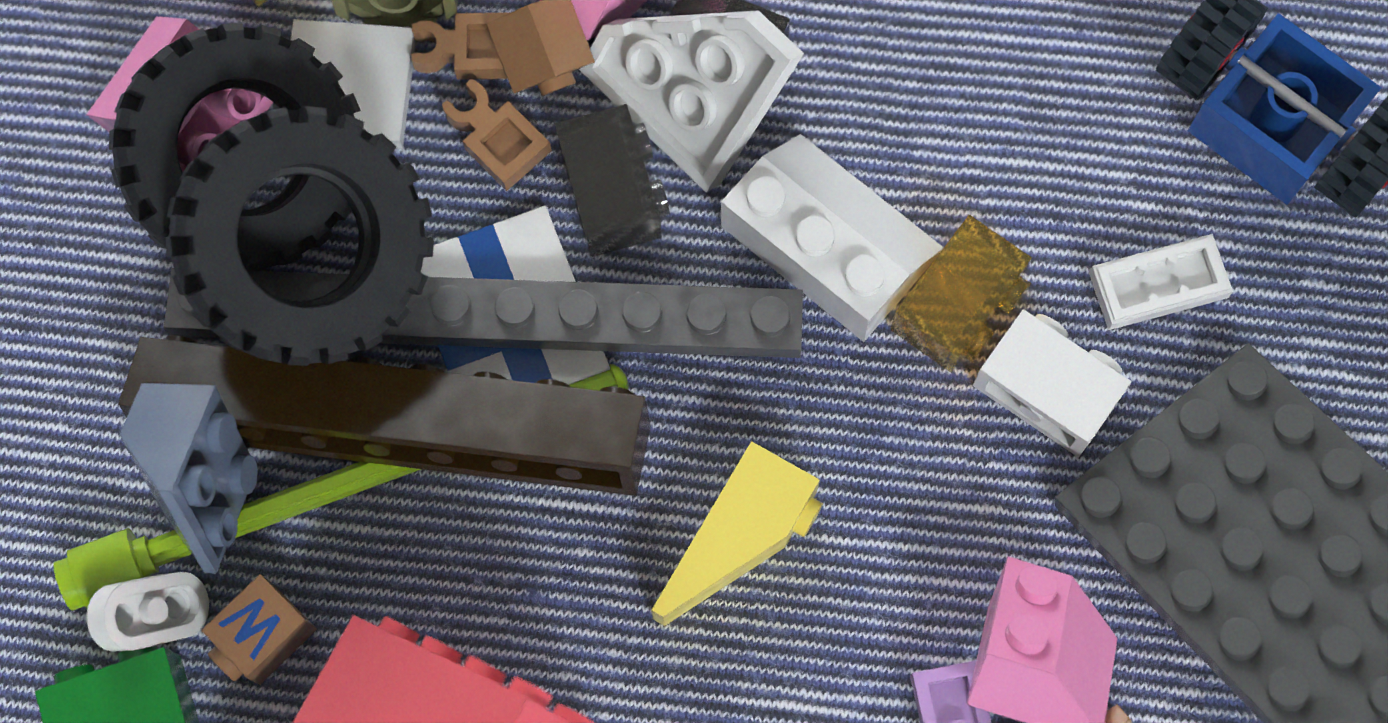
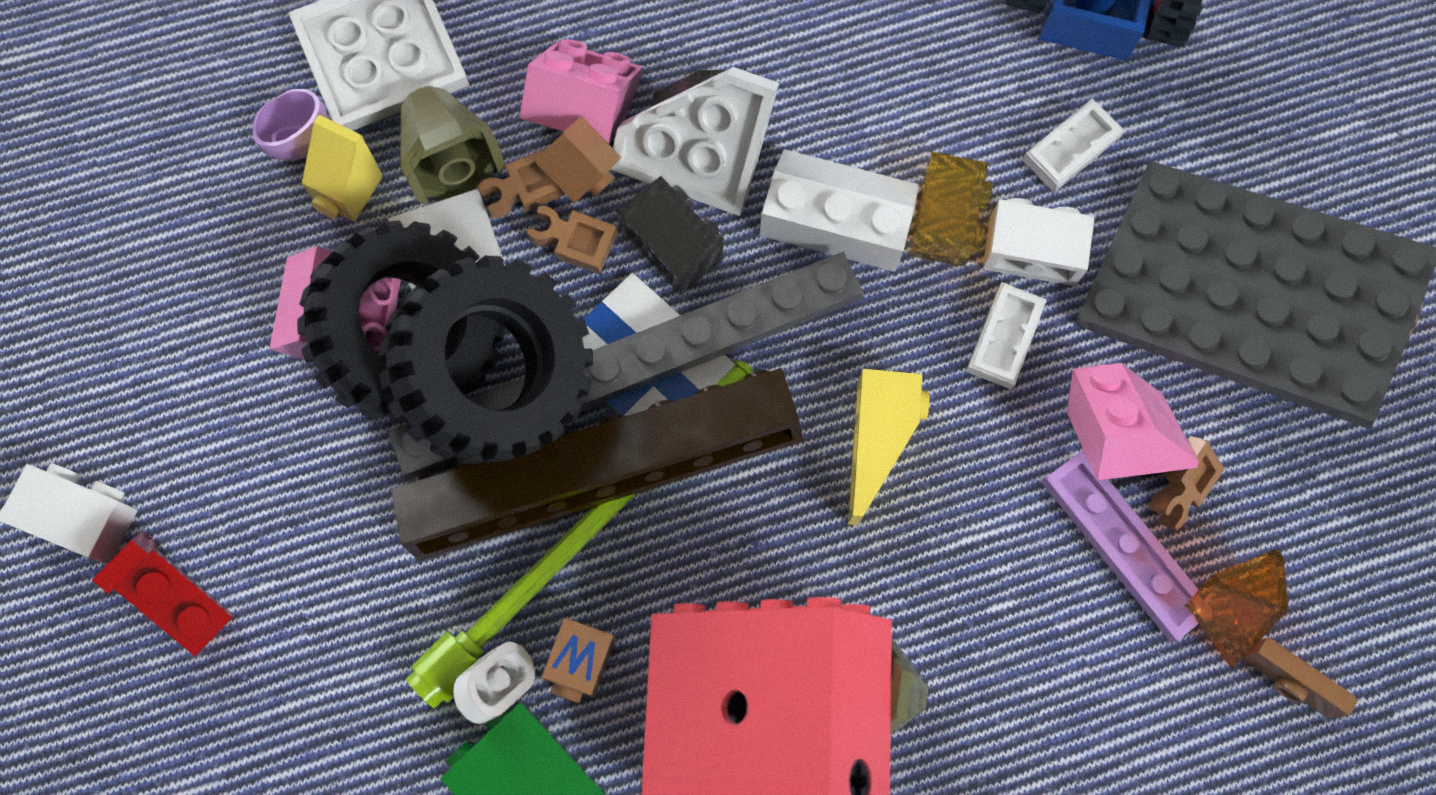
camera: 30 degrees left, 0 degrees up
sand blue slope [119,383,258,573] -> none
none -> white plate [966,282,1047,389]

